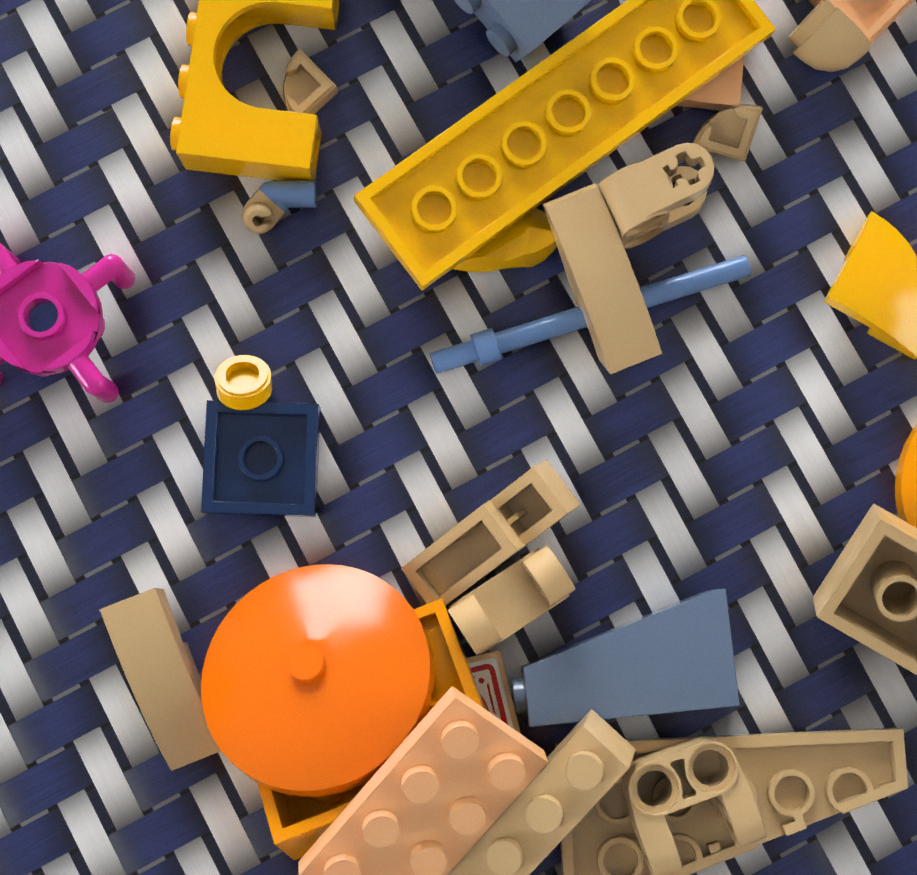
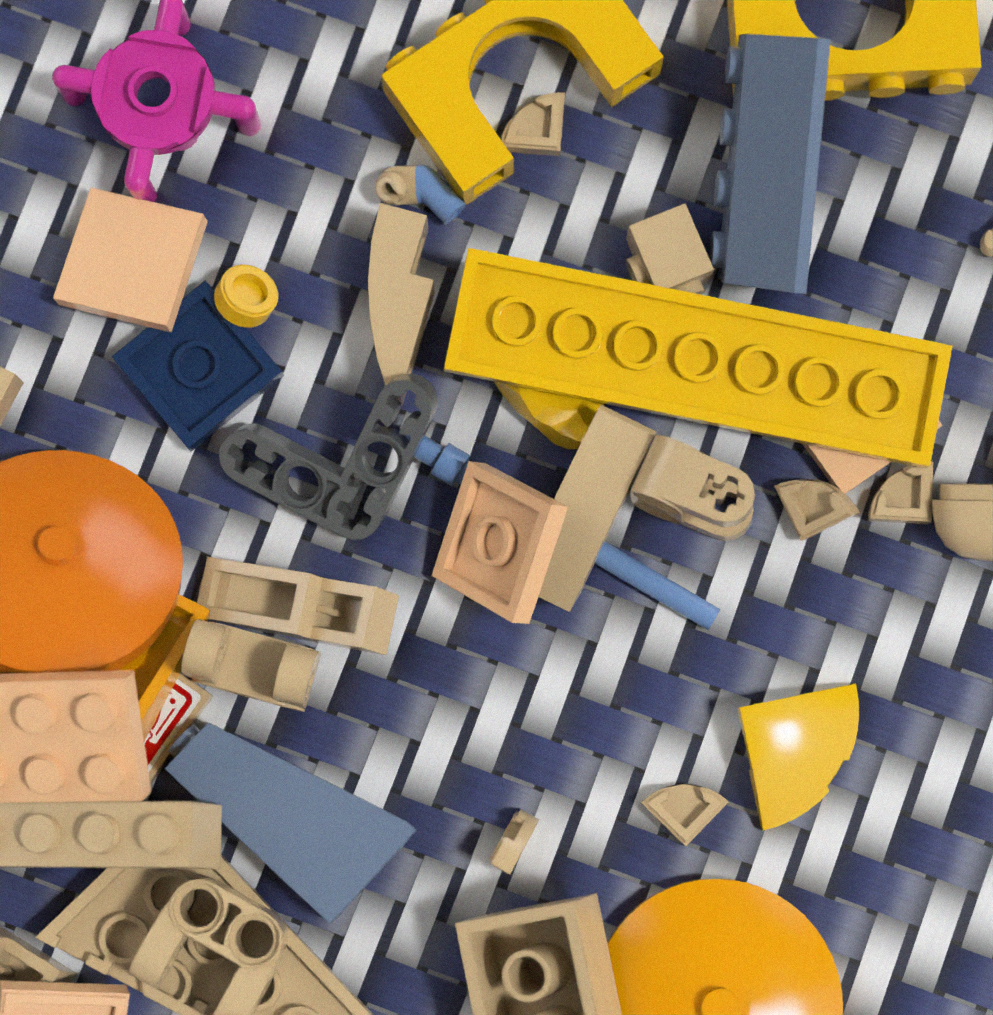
camera: 50 degrees right, 0 degrees up
none -> light nougat tile [53,188,208,332]
none -> dark grey beam [219,373,438,540]
none -> tan slope [368,203,435,406]
none -> light nougat plate [431,461,568,624]
none -> tan tile [489,809,539,874]
none -> tan brick [626,203,714,295]
none -> tan tile [640,784,729,846]
none -> tan tile [867,461,933,524]

